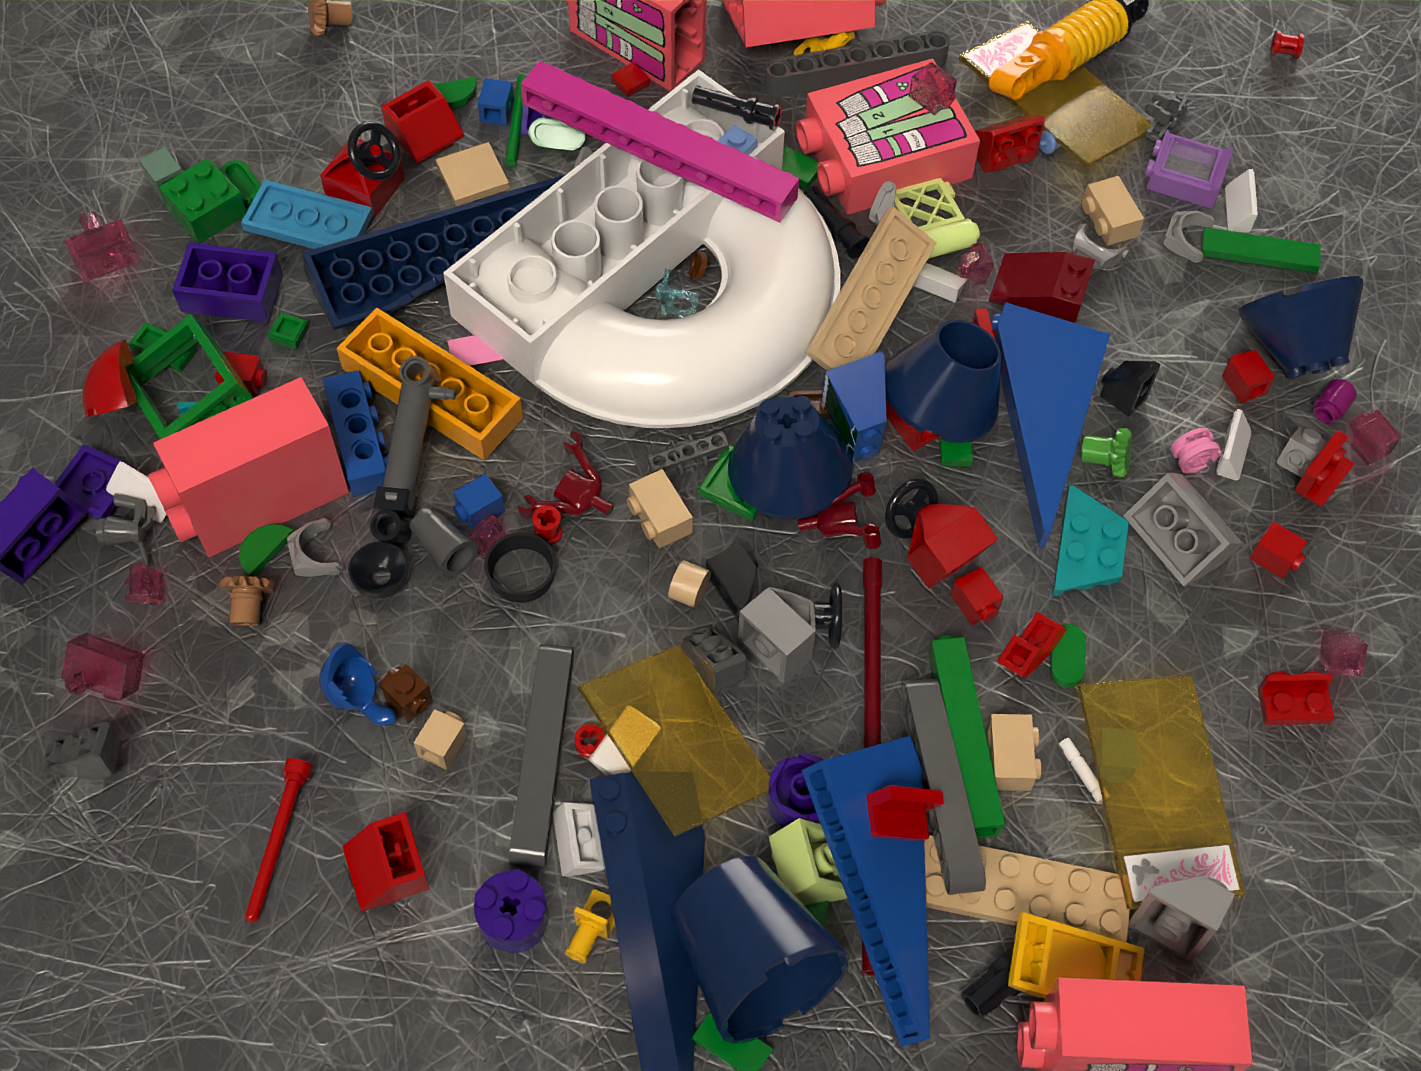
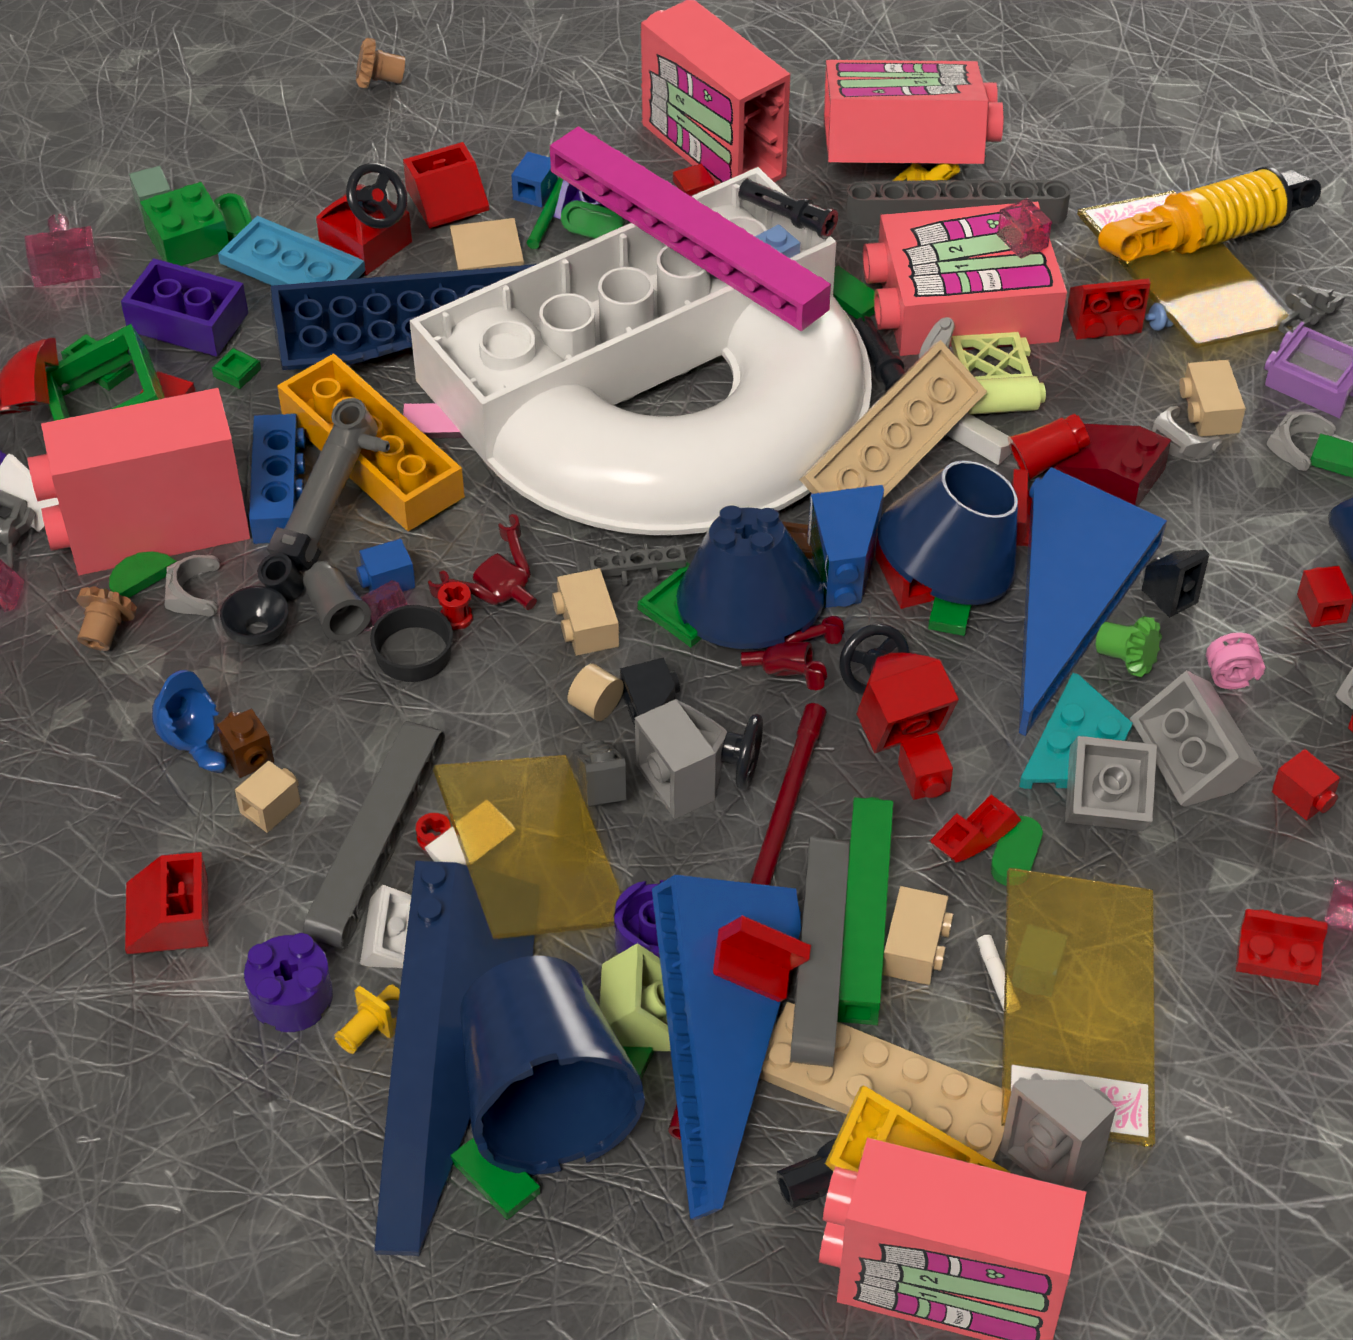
camera: 15 degrees right, 10 degrees down
red piece [245,758,313,923] -> none
green tile [433,77,477,109] -> none
clear light blue bracket [656,268,699,318] -> none
reddish brown piece [689,251,707,281] -> none
clear pink tile [956,242,995,285] -> none
white slope [1216,409,1251,480] -> none
none -> red plant [1008,414,1091,482]
none -> light grey brick [1065,736,1157,831]

